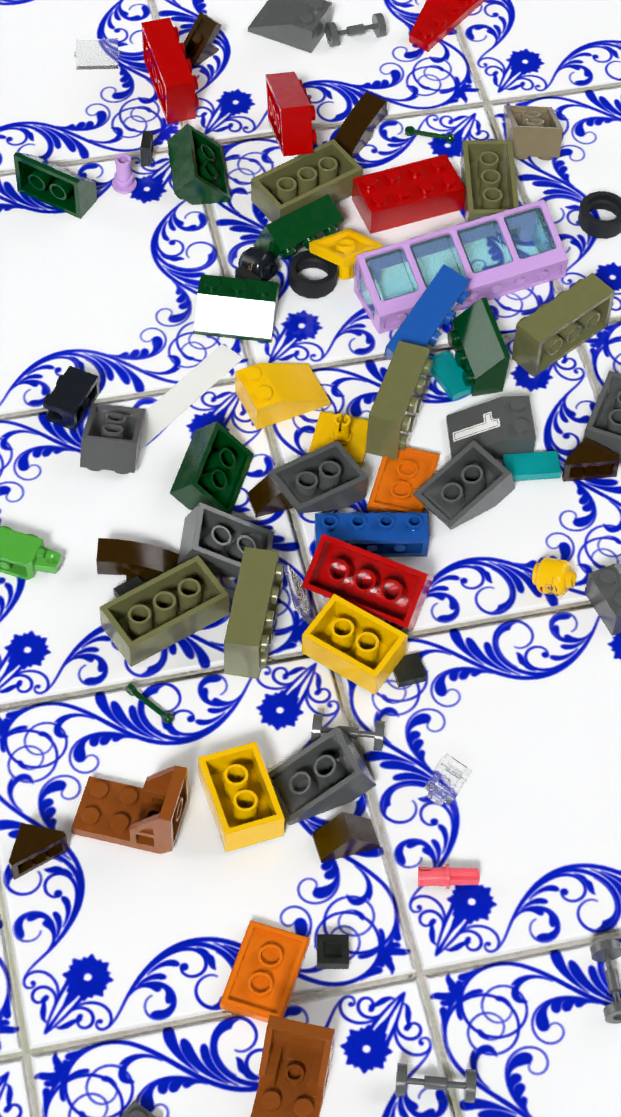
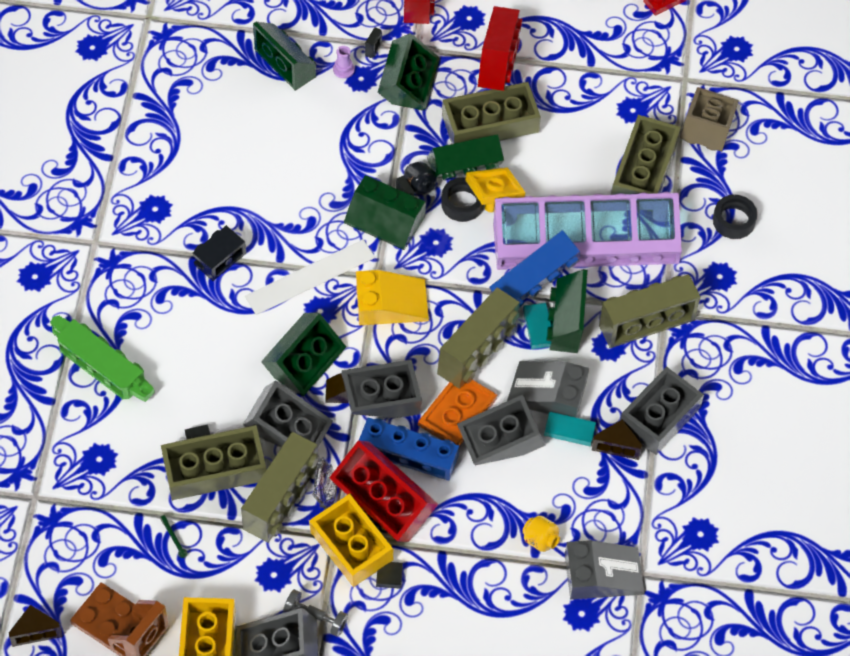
camera: 20 degrees right, 5 degrees up
dark grey slope [80,403,146,474] -> none
dark brown slope [96,538,179,582] -> none
yellow tile [309,411,368,469] -> none
dark brown slope [334,92,387,159] -> none
red brick [352,154,465,234] -> none
dark green hinge [405,126,455,143] -> none

